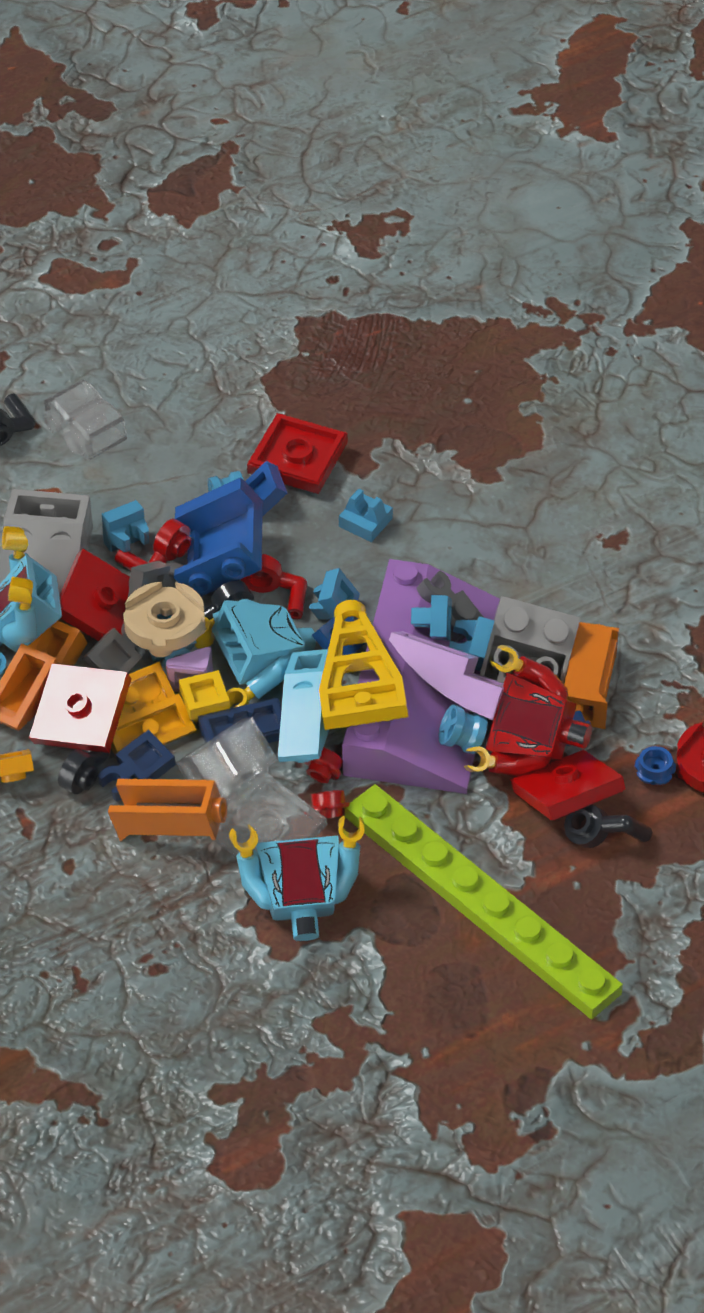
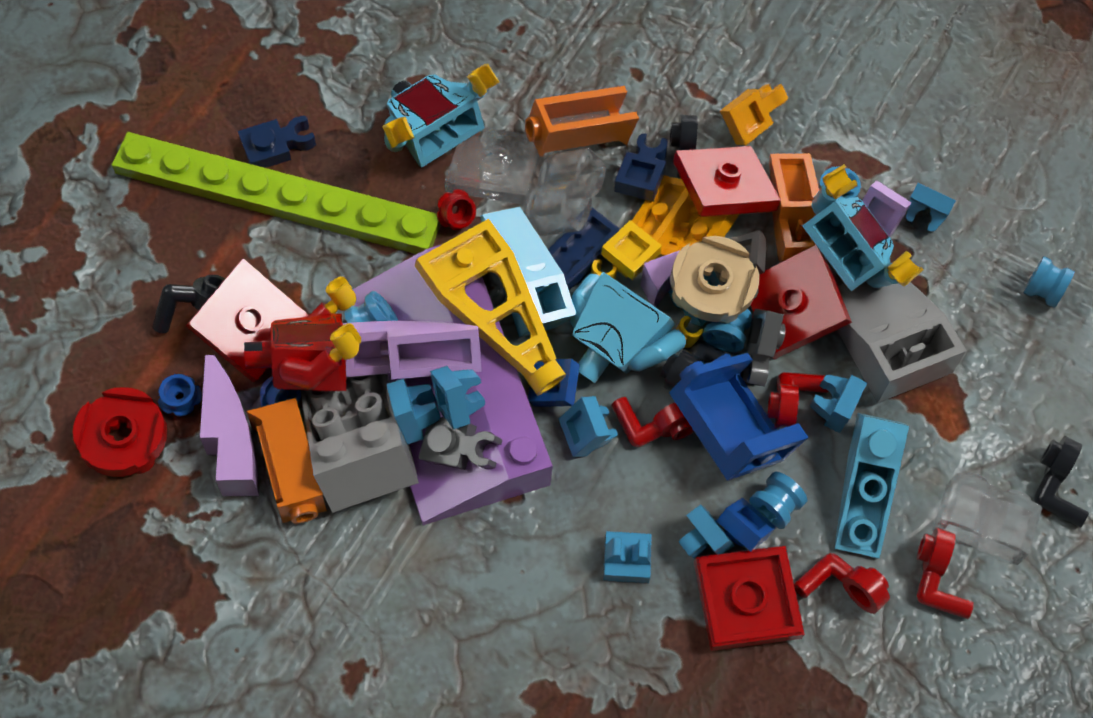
camera: 145 degrees right, 15 degrees up
none -> lavender slope [200,355,259,496]
none -> dark blue plate [238,116,316,168]
none -> dark azure tile [678,504,735,559]
none -> red plate [794,553,890,614]
none -> medium azure slope [834,413,909,559]
none -> red plate [917,528,974,619]

